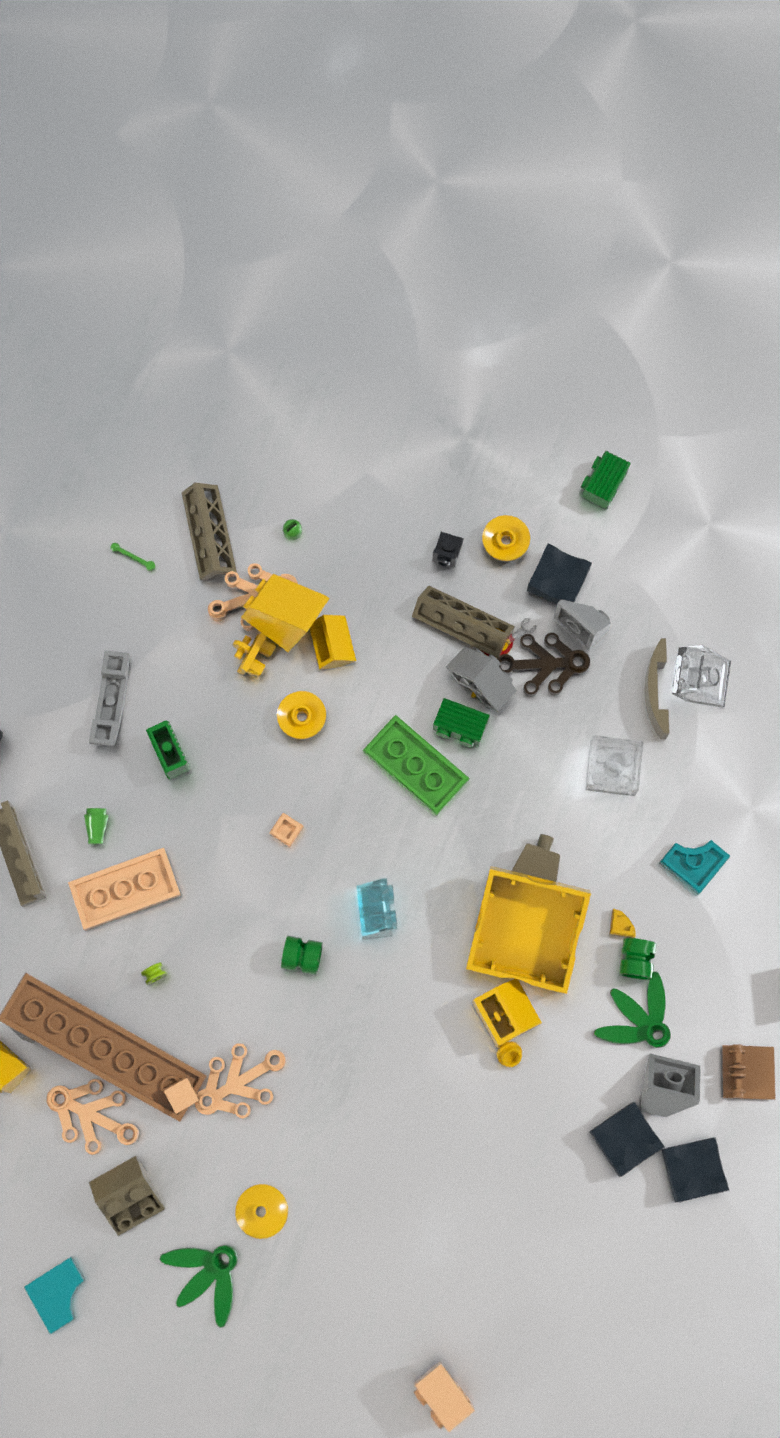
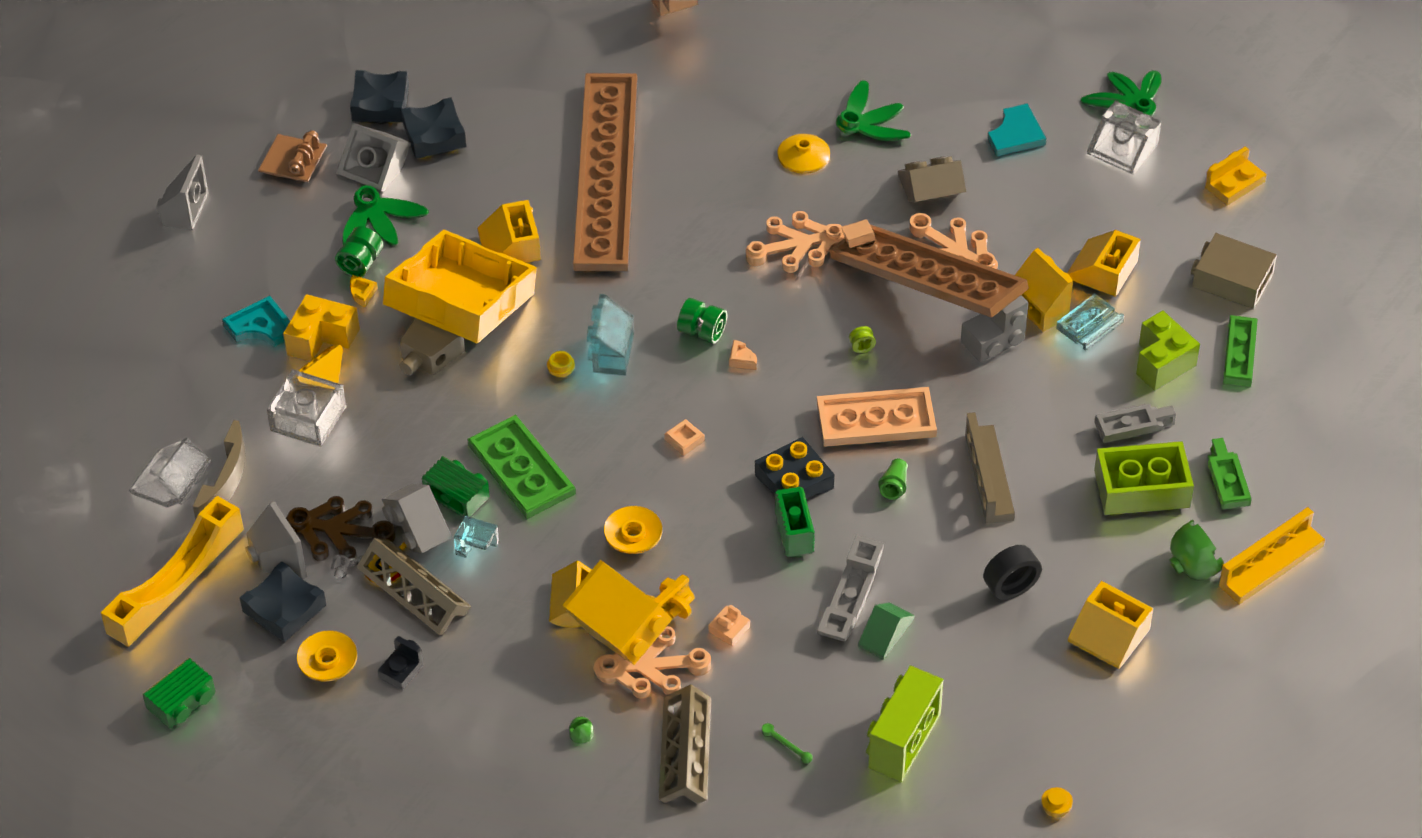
camera: 165 degrees left, 25 degrees down
none -> yellow arch [100,496,244,647]
none -> yellow brick [283,294,360,361]
none -> yellow slope [288,345,343,387]
none -> clear light blue panel [454,516,499,558]
none -> yellow plate [547,351,575,377]
none -> medium nougat plate [573,73,637,271]
none -> light nougat tile [708,605,750,646]
none -> light nougat tile [729,340,757,370]
none -> black brick [755,437,834,499]
none -> green slope [858,602,915,660]
none -> lime brick [866,665,944,782]

